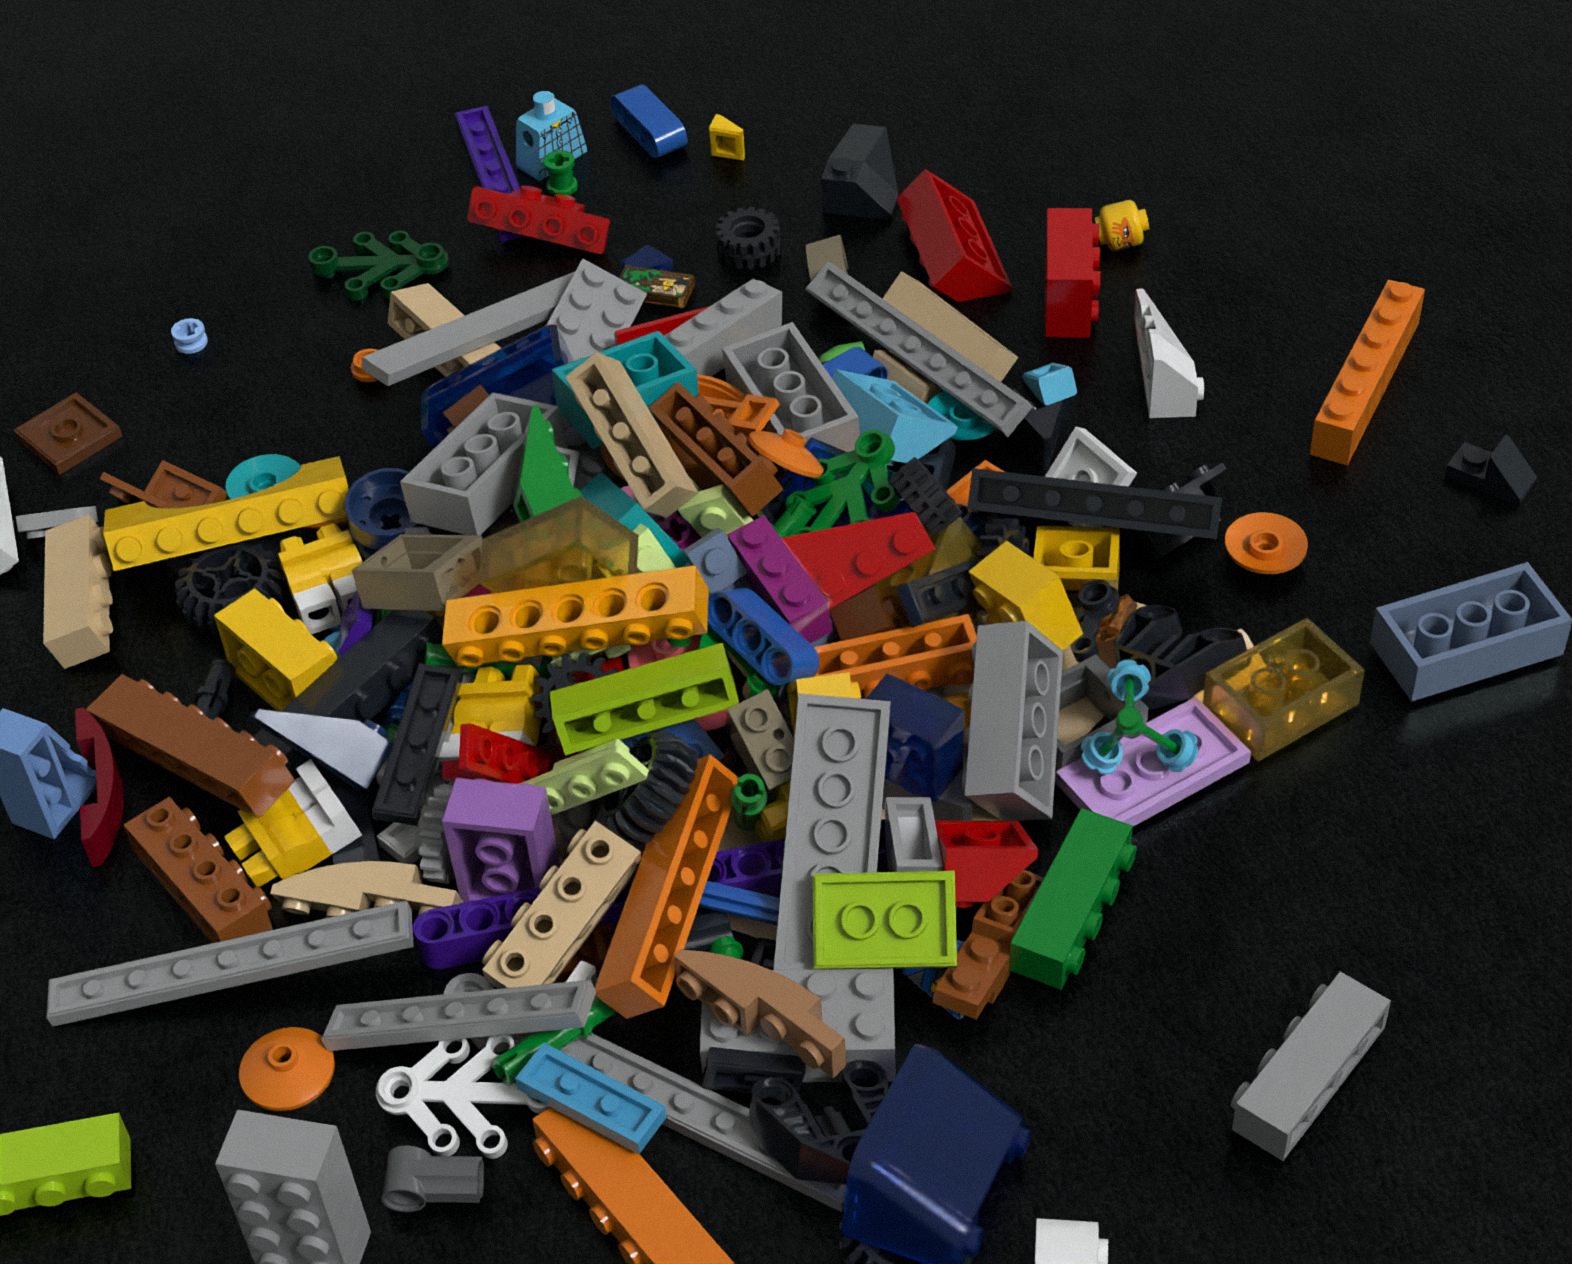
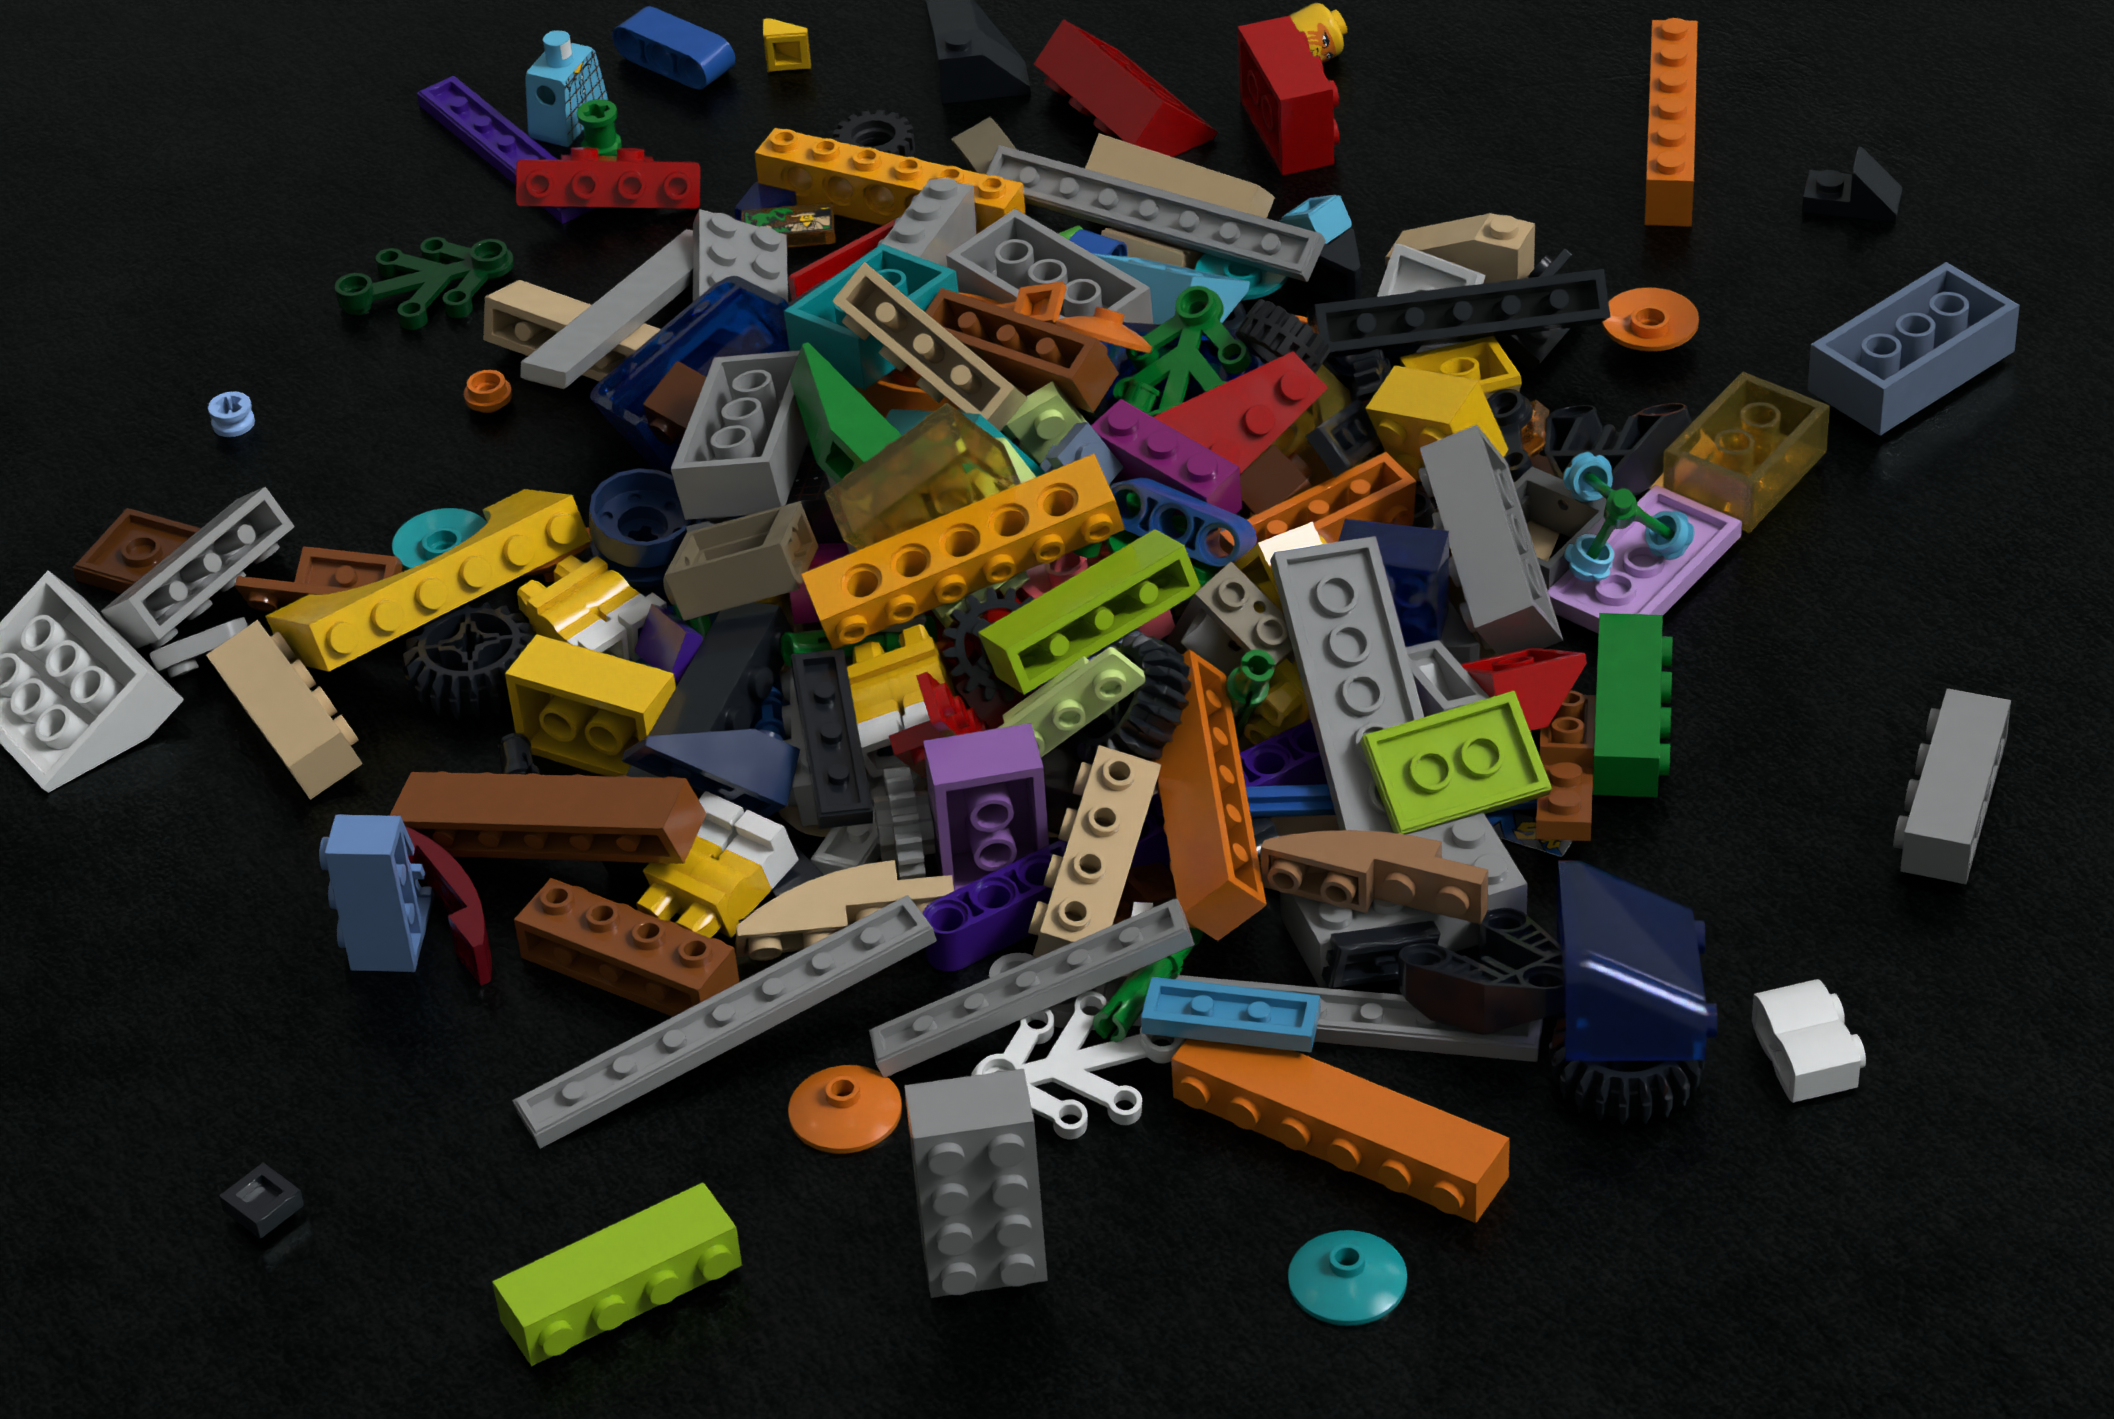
camera: 20 degrees left, 5 degrees down
dark grey piece [381,1146,484,1212] -> none
white wedge [1134,289,1204,418] -> none
none -> light grey brick [101,487,295,650]
none -> light orange brick [755,128,1026,235]
none -> tan slope [1385,213,1535,284]

